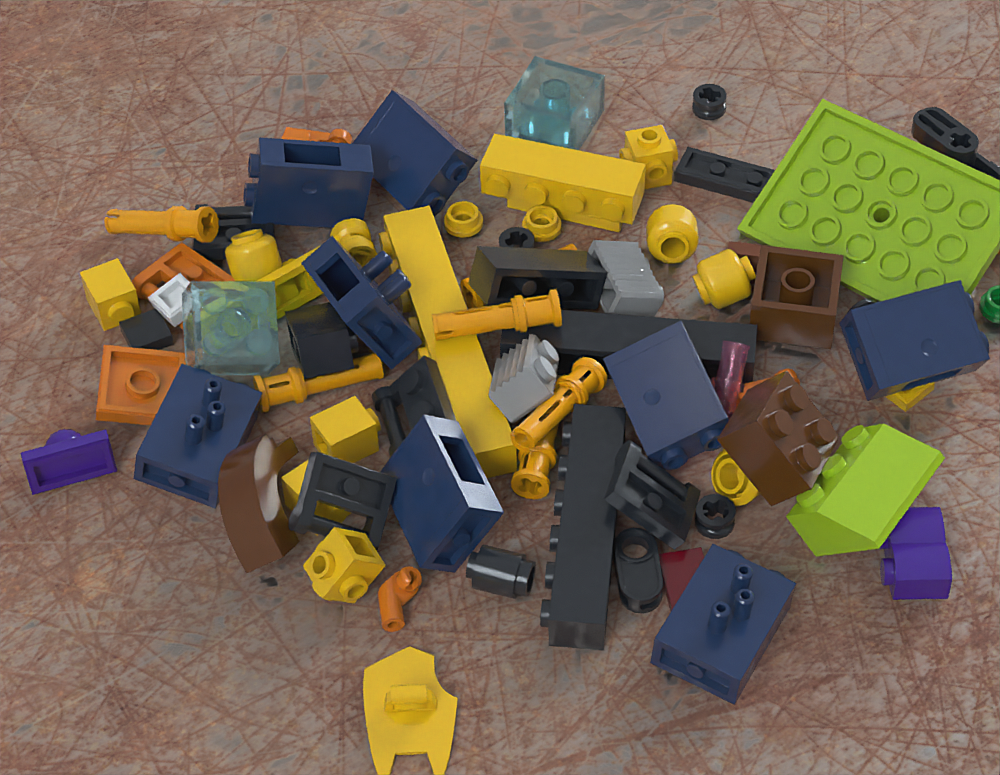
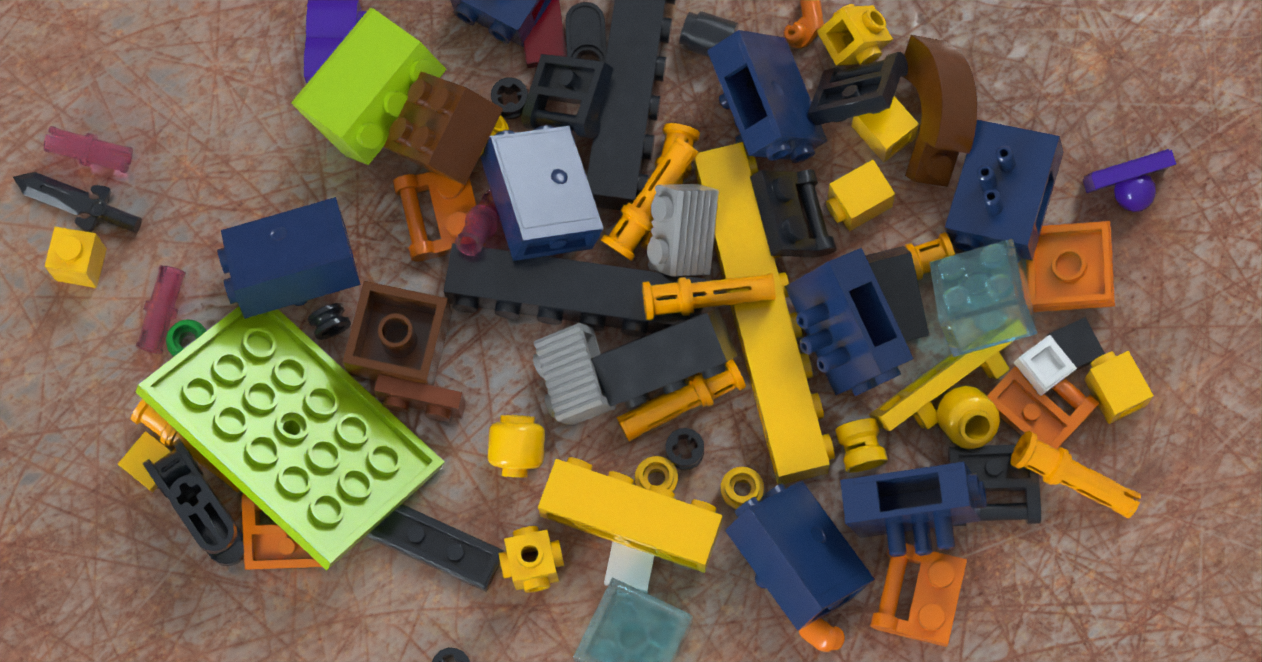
camera: 175 degrees left, 25 degrees up
yellow head [692,249,756,309] -> none

